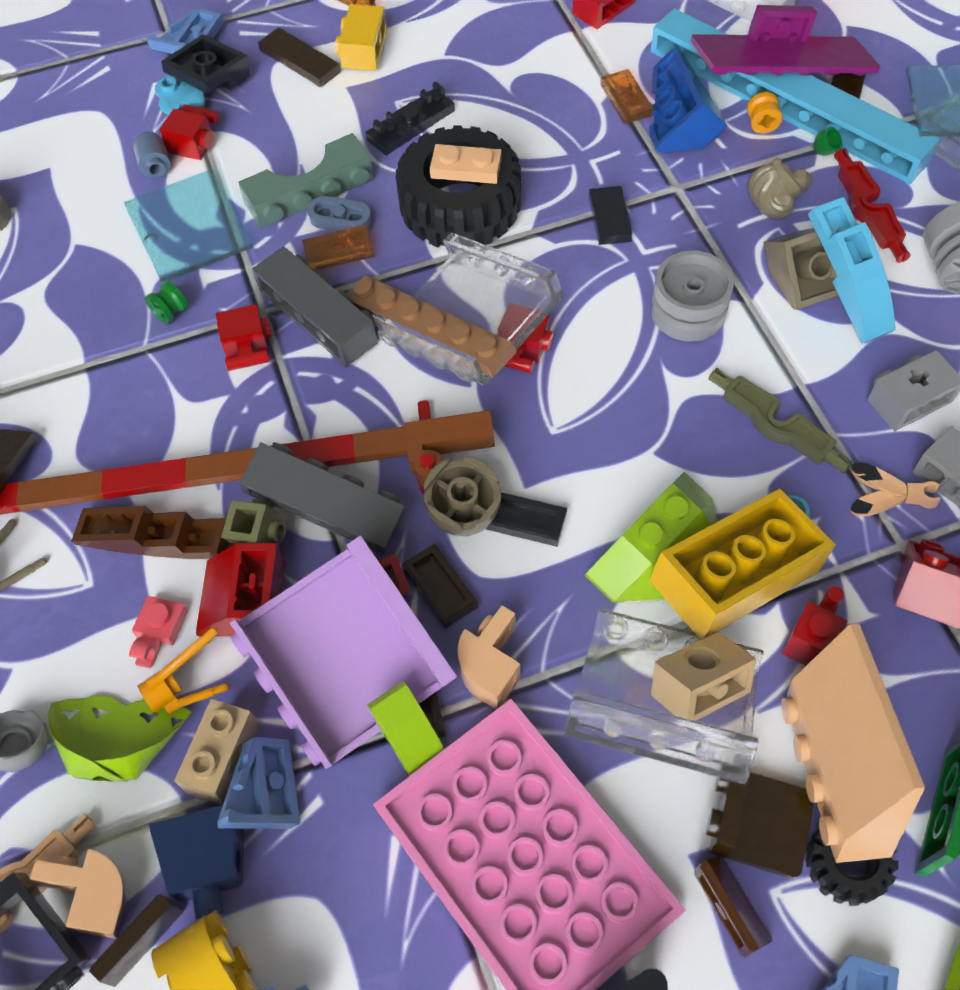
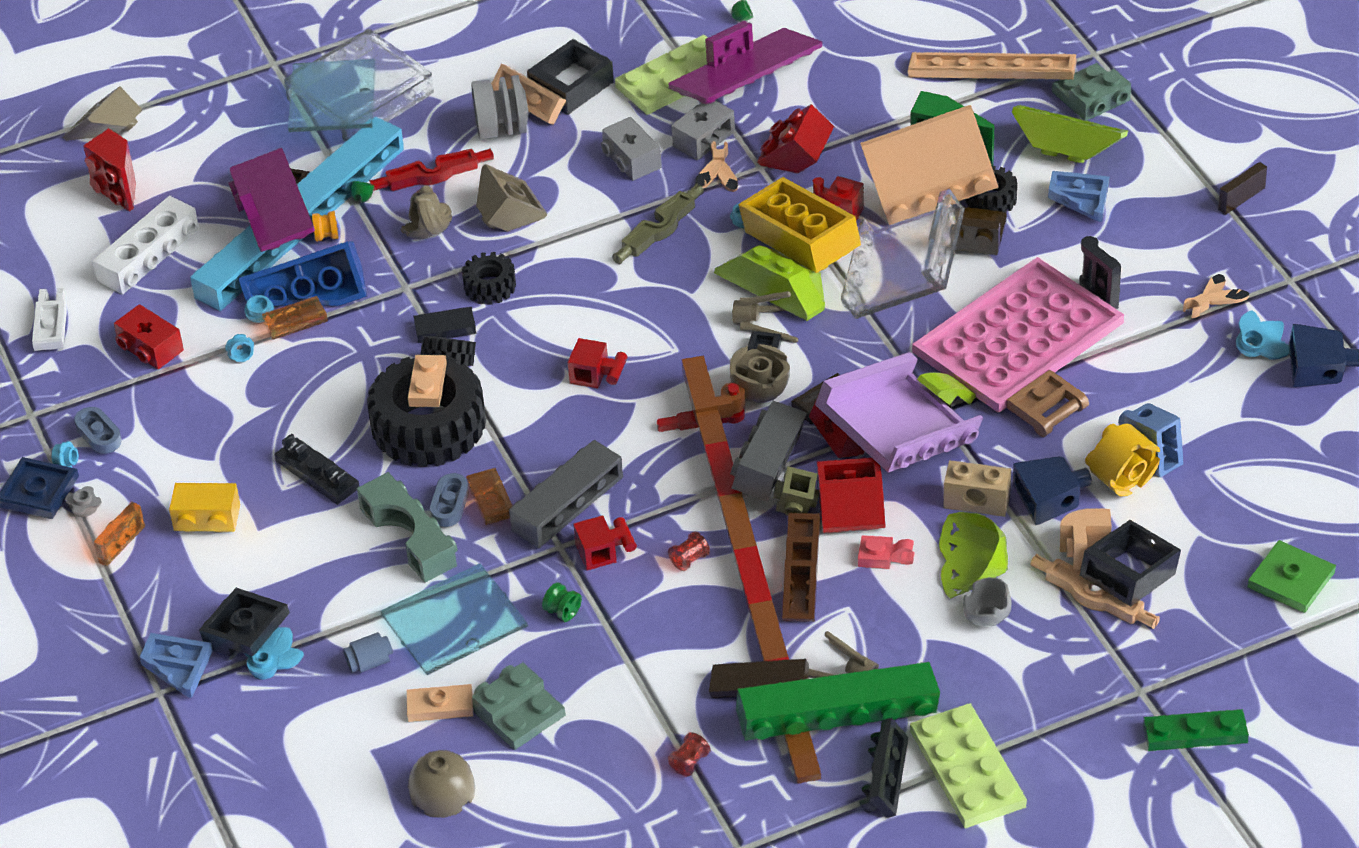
camera: 95 degrees left, 15 degrees down
dark brown tile [89,894,184,987] -> none
light orange plant [137,627,229,715] -> none
red brick [159,104,220,161] -> none
medium blue wing [217,737,300,829] -> none
dark brown tile [258,27,341,87] -> none
medium nougat plate [346,275,517,378] -> none
clear panel [372,232,564,387] -> none
light nougat brick [457,605,521,710] -> none
light grey wheel [650,250,735,342] -> none
tan brick [651,631,756,725] -> none
reddish brown slope [694,856,772,957] -> none
medium azure slope [808,197,896,344] -> none
none -> medium azure plate [225,334,254,362]
none -> medium azure plate [244,295,274,323]
none -> light nougat plate [406,684,474,722]
none -> black tyre [420,336,476,366]
none -> black tyre [462,252,516,305]
none -> sand green plate [472,662,566,750]
none -> clear red bush [668,531,710,572]
none -> dark tan plant [732,291,798,343]
none -> medium nougat plate [1007,370,1089,437]

